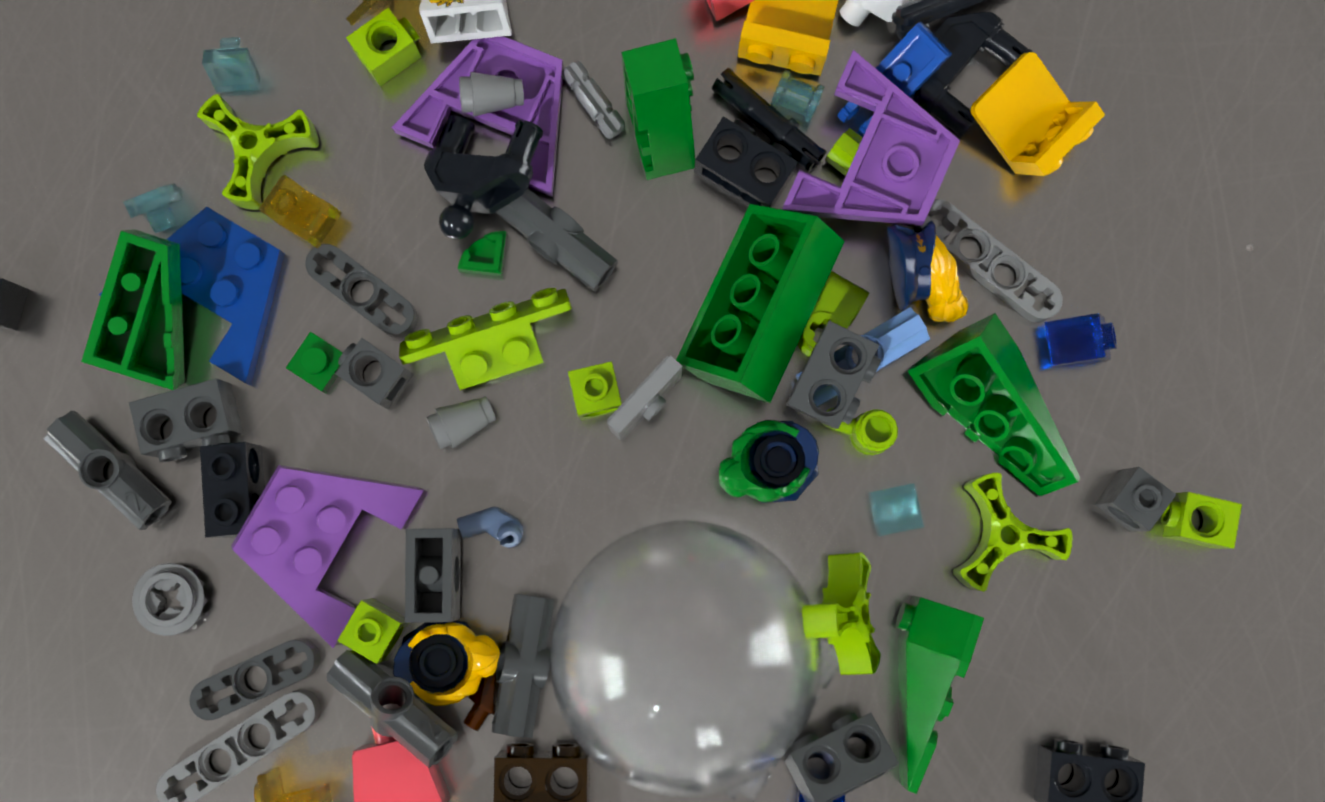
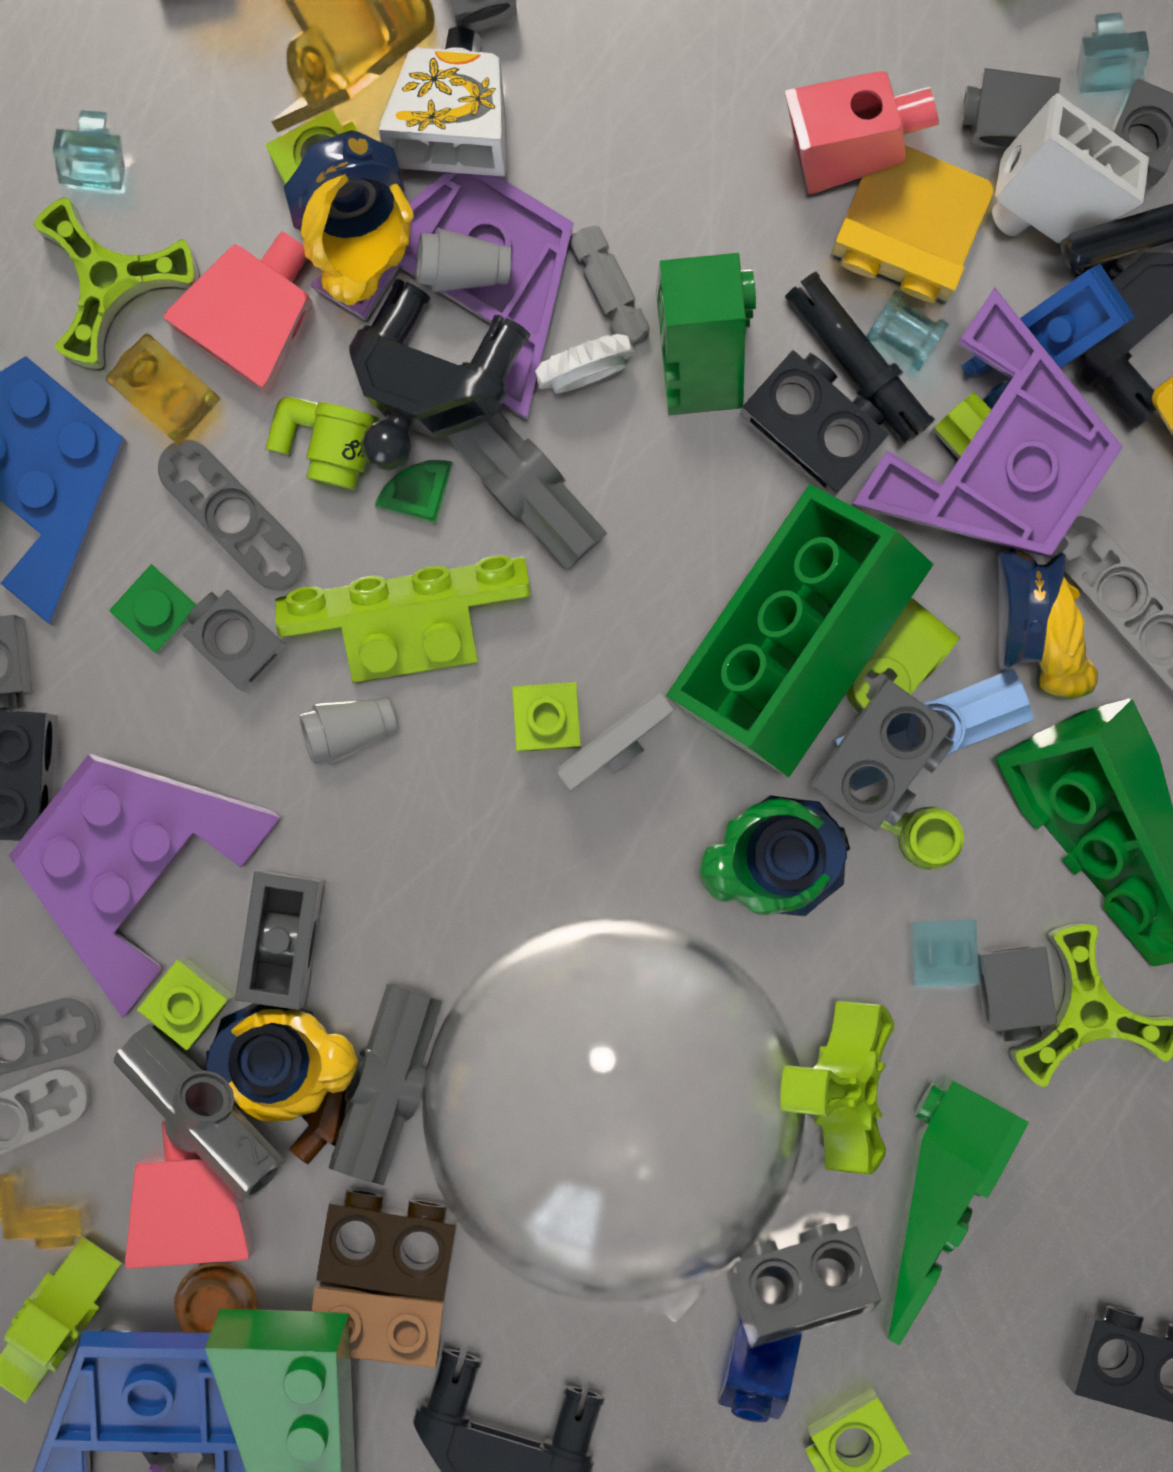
camera: 10 degrees right, 5 degrees up
sand blue arm [457,507,523,548] -> none
none -> coral torso [163,231,313,395]
none -> lime piece [265,397,380,491]
none -> piece [284,130,414,305]
none -> white gear [535,334,635,393]
none -> dark grey brick [975,944,1057,1041]

